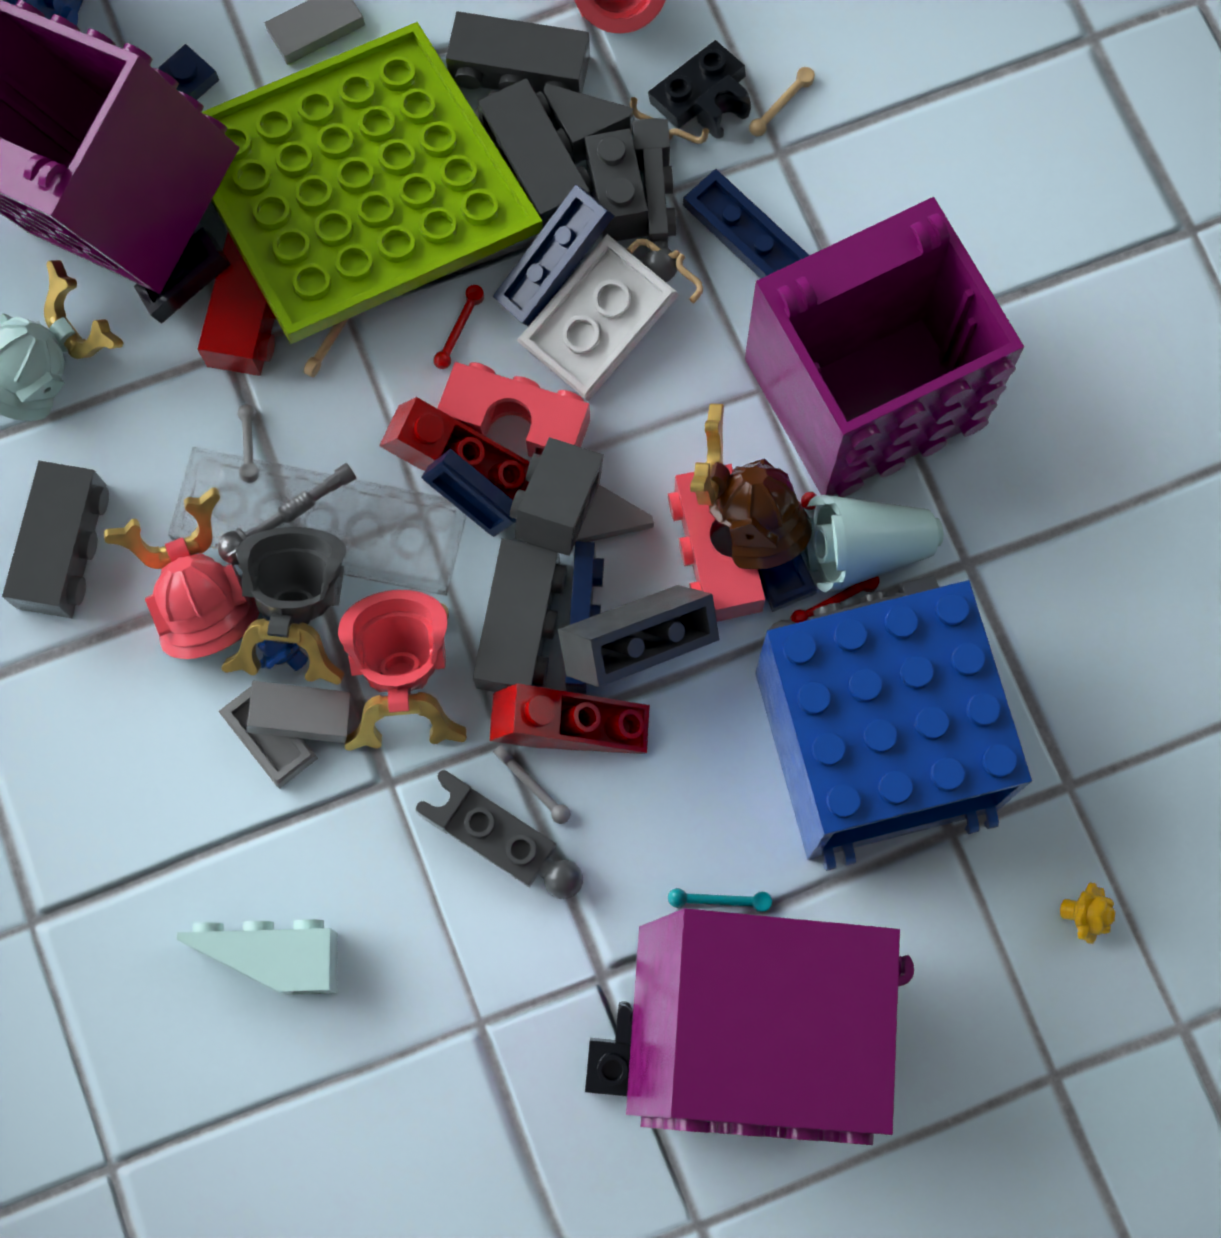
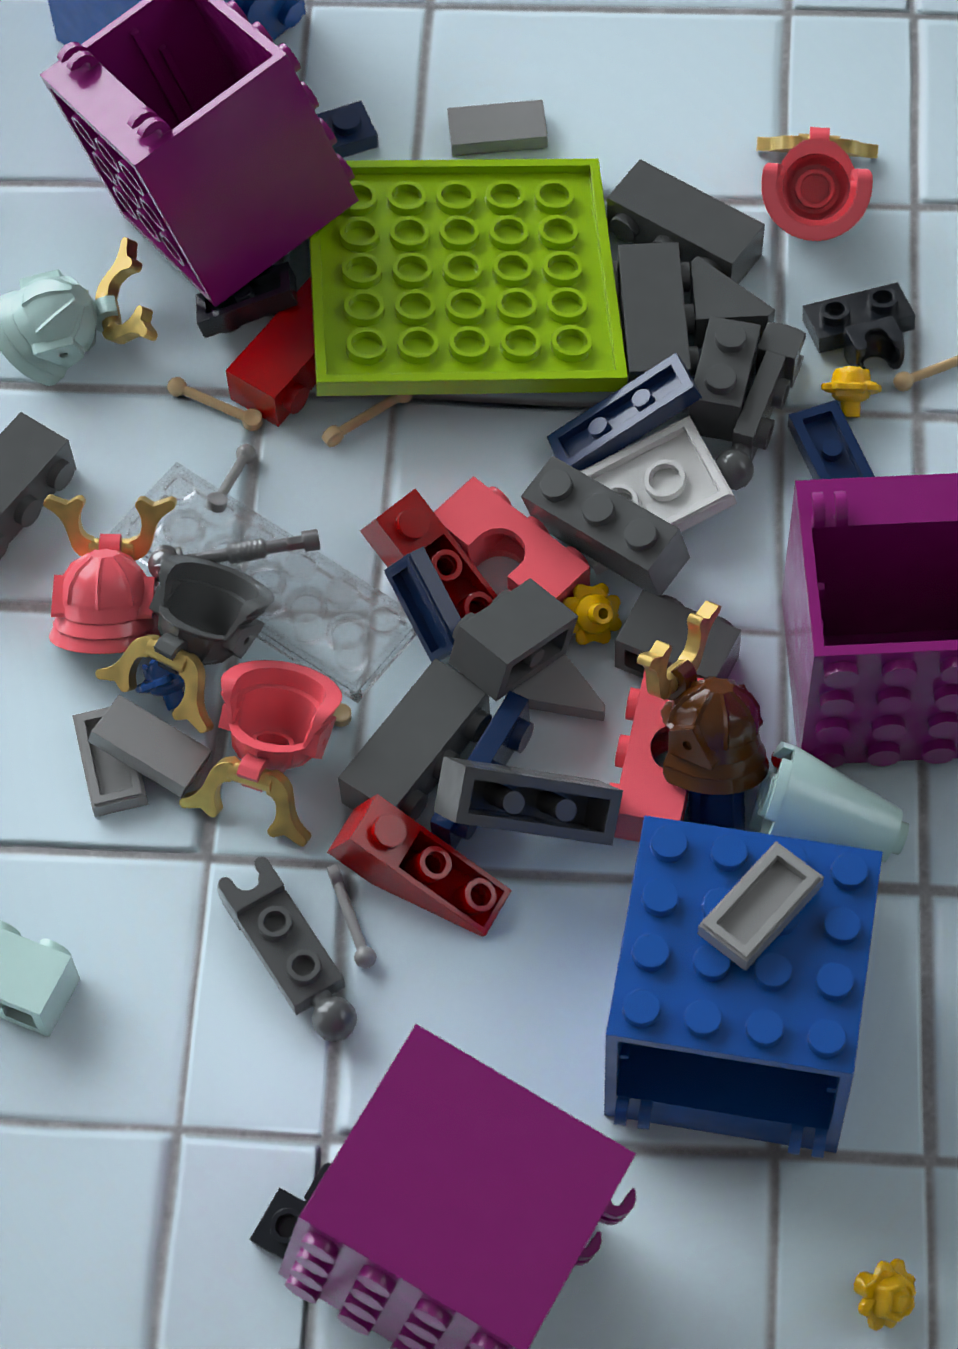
camera: 25 degrees right, 15 degrees down
red hinge [433,285,484,369] -> none
tan piece [626,238,703,303] -> none
tan piece [630,97,709,144] -> none
none -> tan hinge [167,377,263,431]
none -> dark grey brick [521,455,690,596]
none -> yellow plant [562,583,622,645]
none -> dark grey brick [615,590,741,679]
none -> light grey tile [698,841,824,971]
none -> yellow plant [821,366,882,417]

